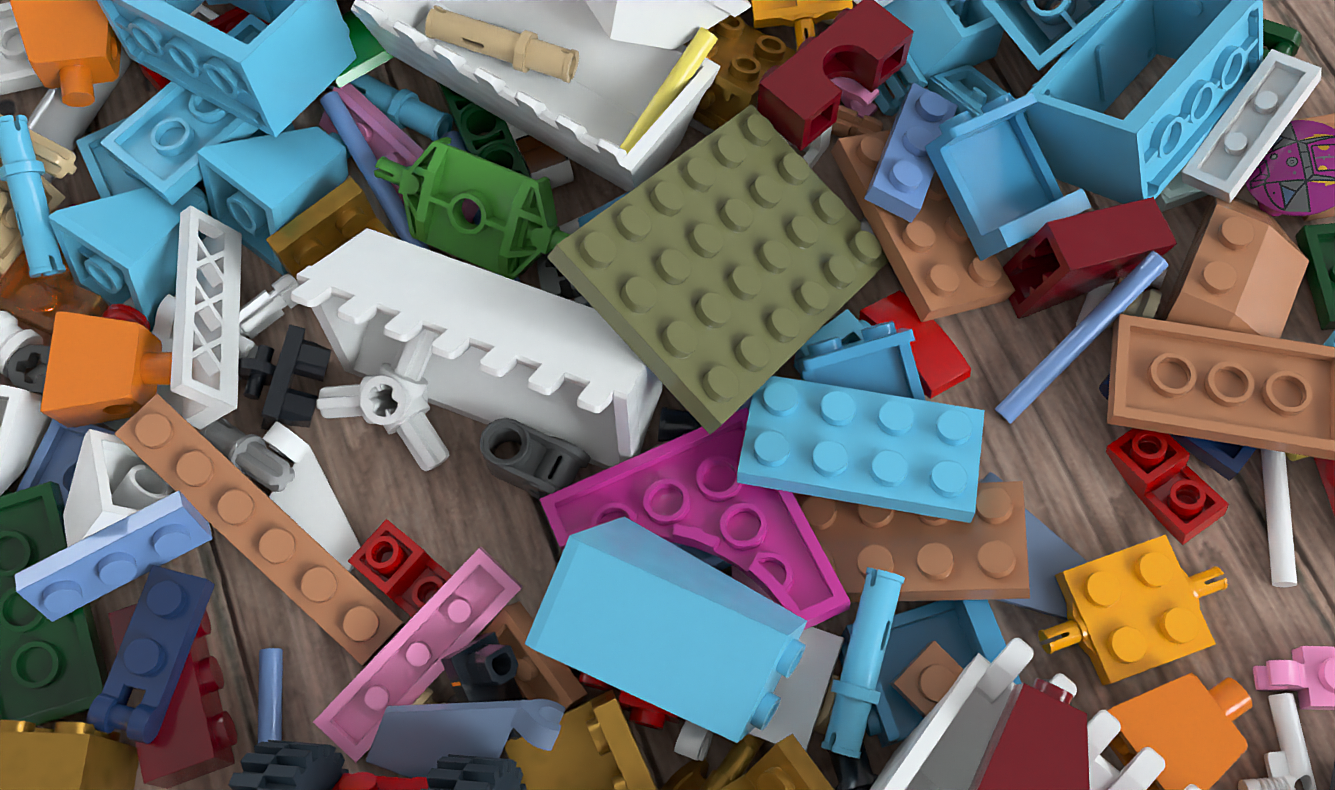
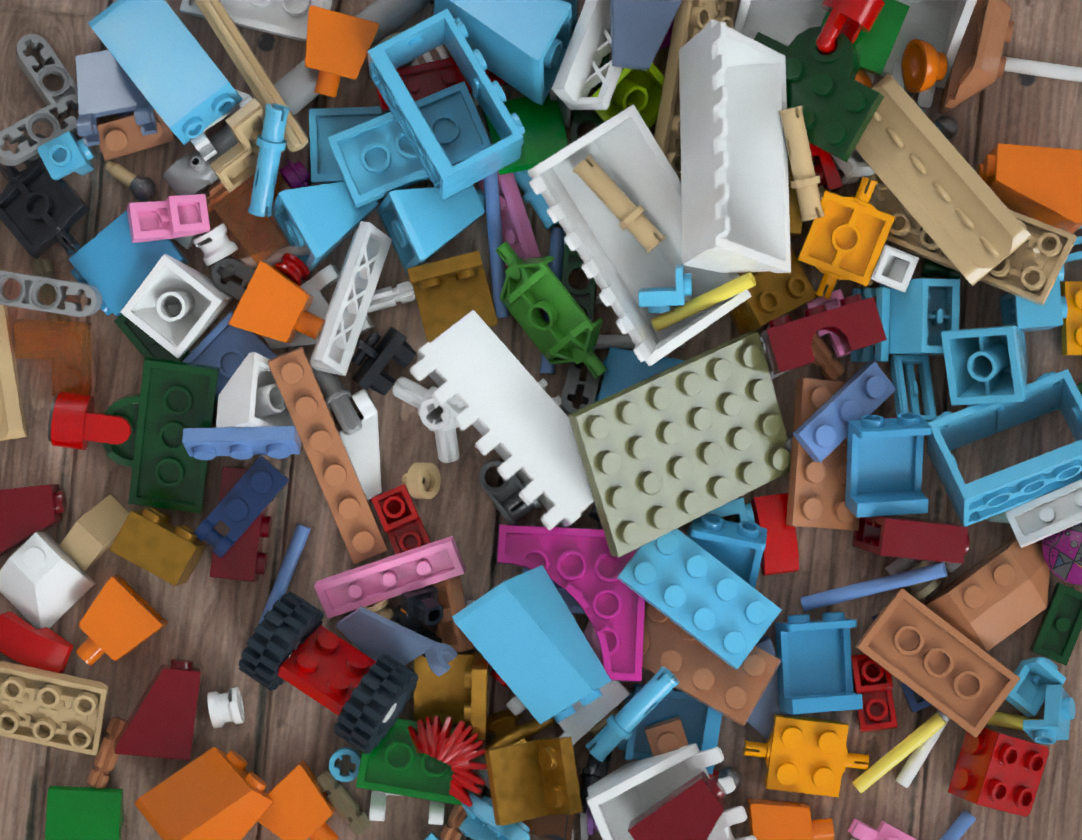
camera: 25 degrees right, 20 degrees up
none -> tan tile [402,462,441,499]
none -> medium azure bracket [638,265,692,313]
none -> dark azure panel [775,612,863,715]
none -> light yellow bar [852,712,947,793]

